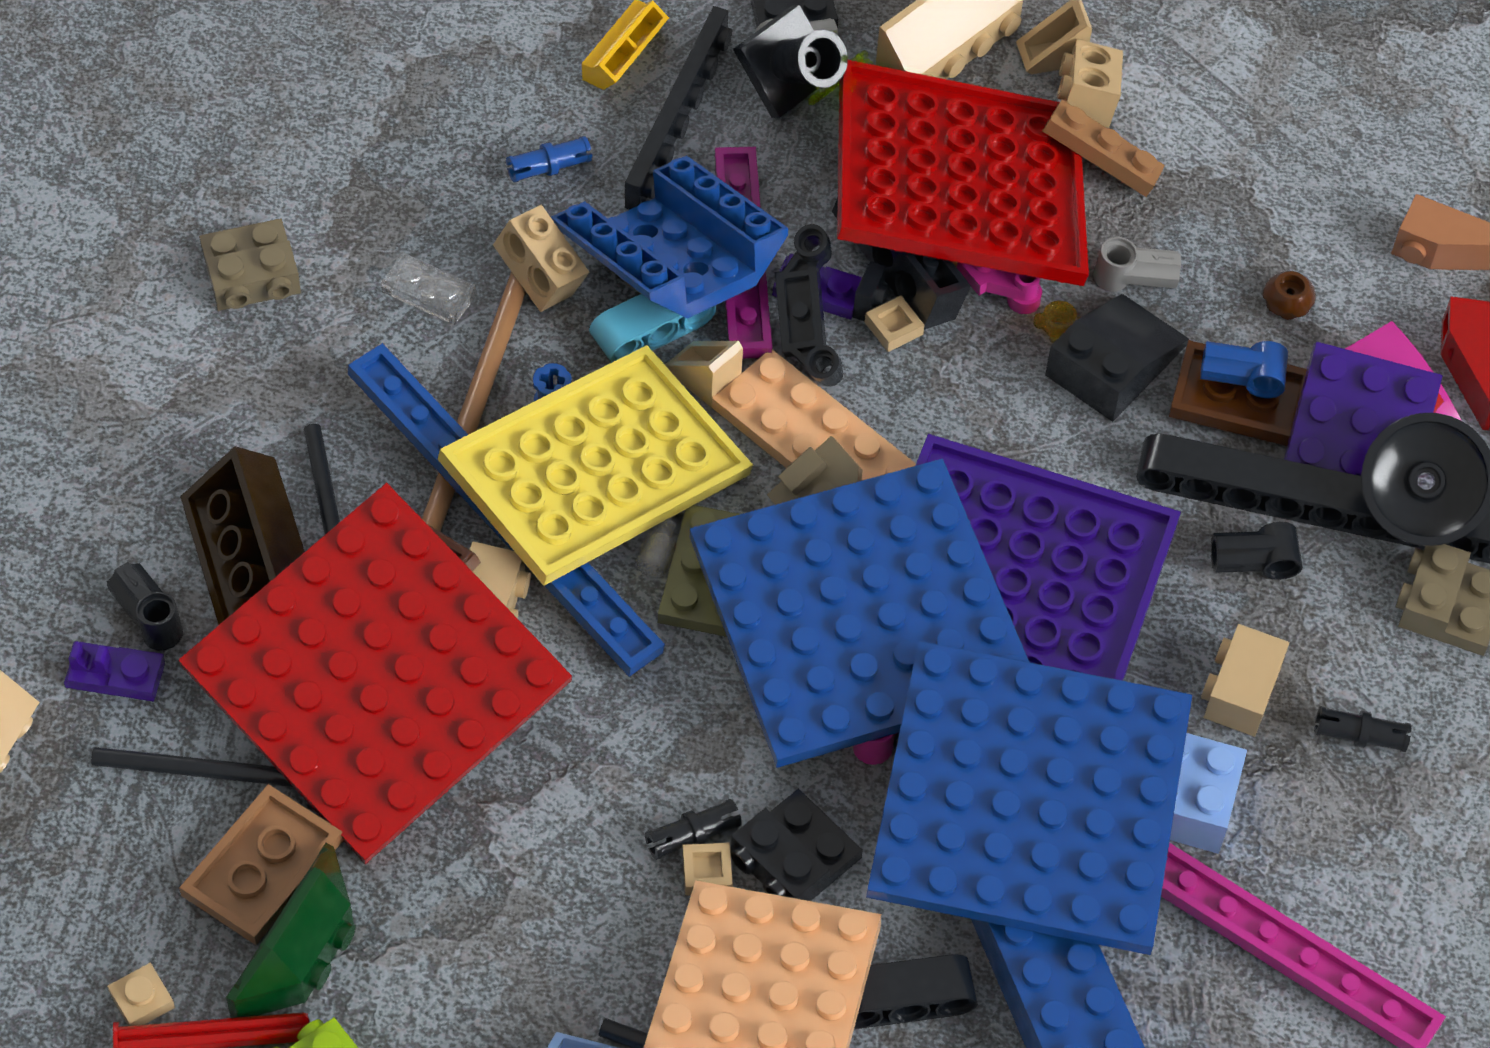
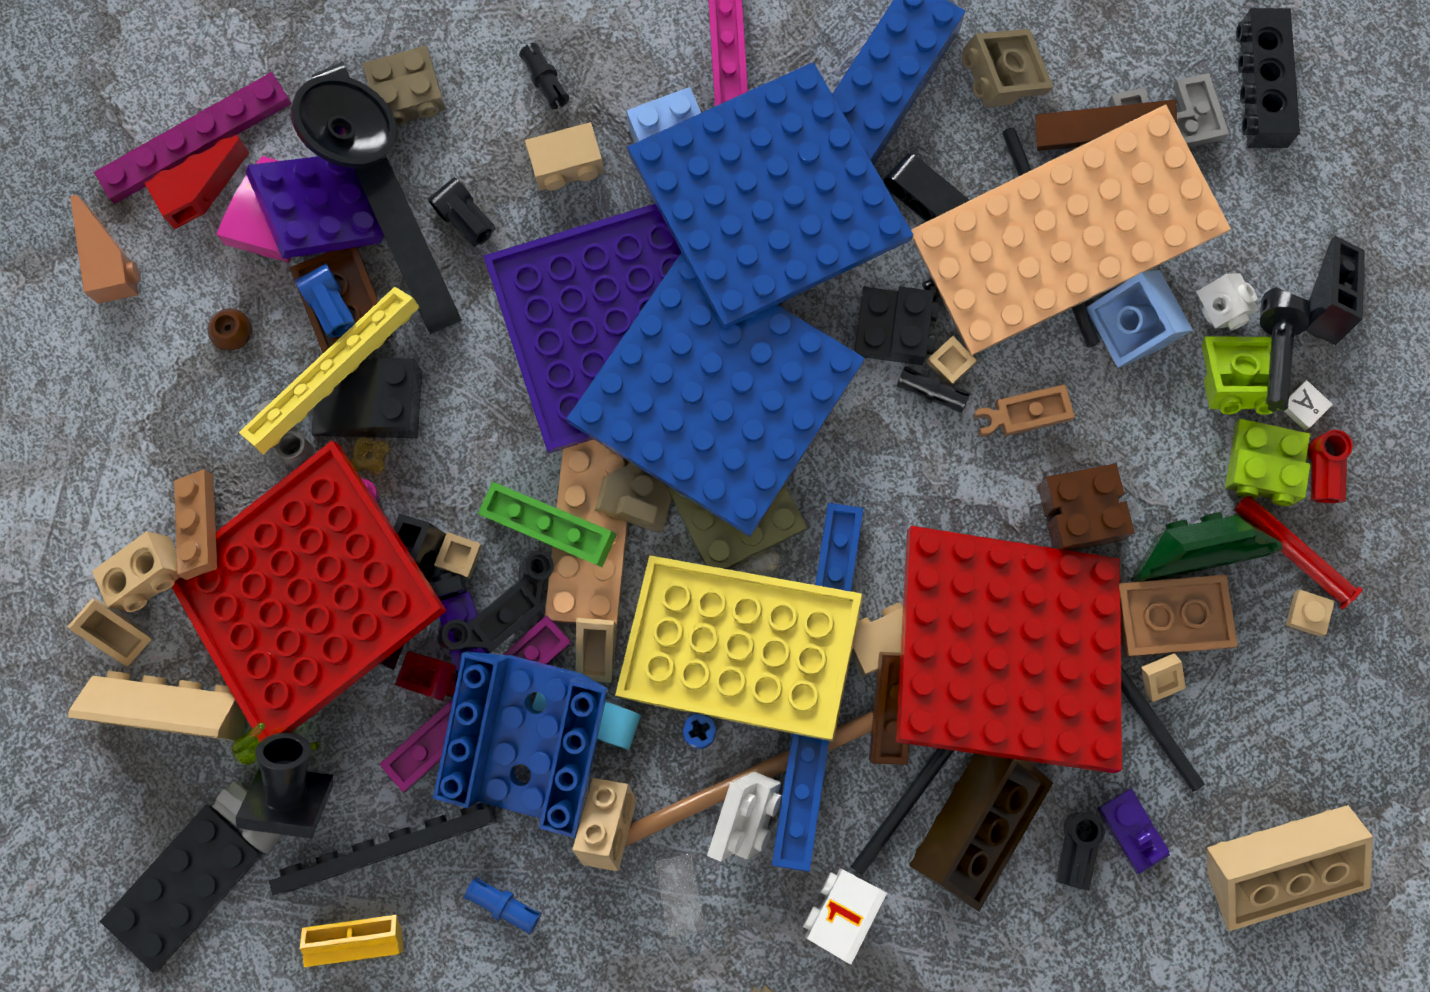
camera: 125 degrees left, 20 degrees up
none -> light yellow plate [239,287,420,455]
none -> dark red tile [394,651,458,701]
none -> bright green plate [478,481,617,567]
none -> white plate [707,772,782,862]
none -> white slope [803,868,887,964]
none -> medium nougat plate [973,384,1075,437]
none -> reddish brown piece [1037,463,1135,551]
none -> tan plate [1141,653,1186,702]

